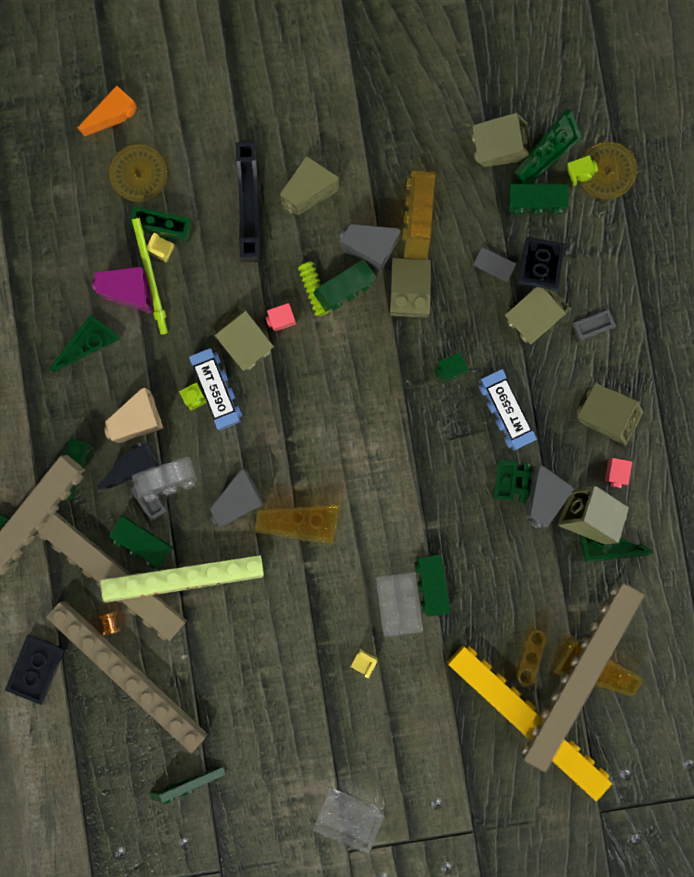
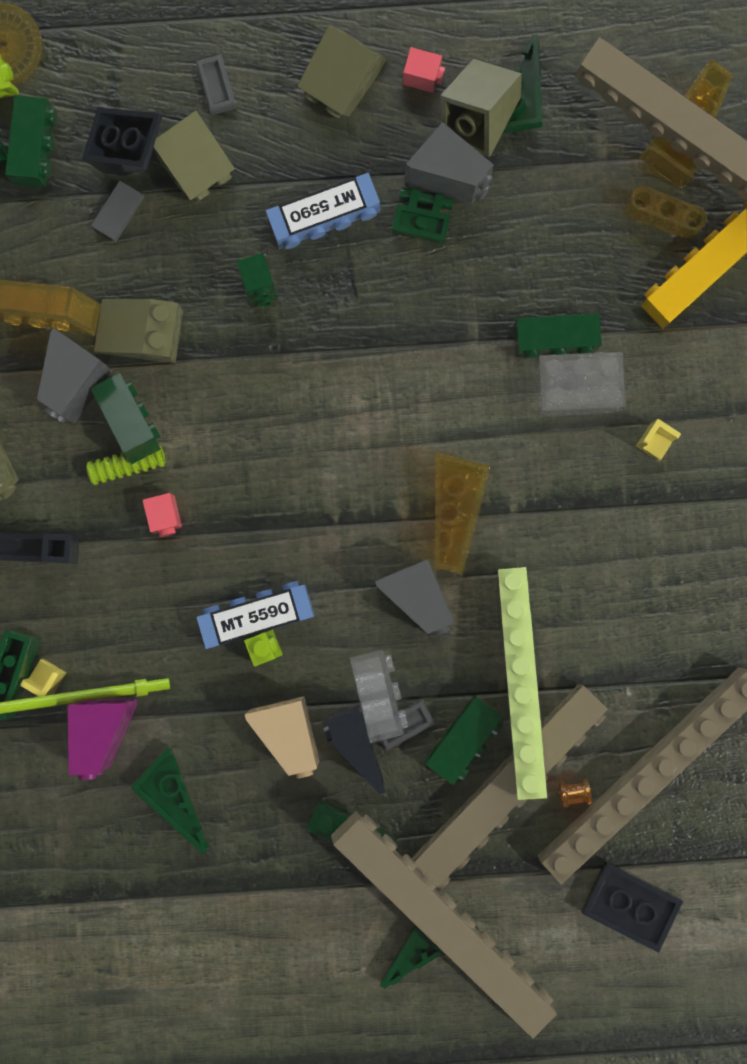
camera: 85 degrees left, 0 degrees up
olive slope [209,305,274,371] -> none

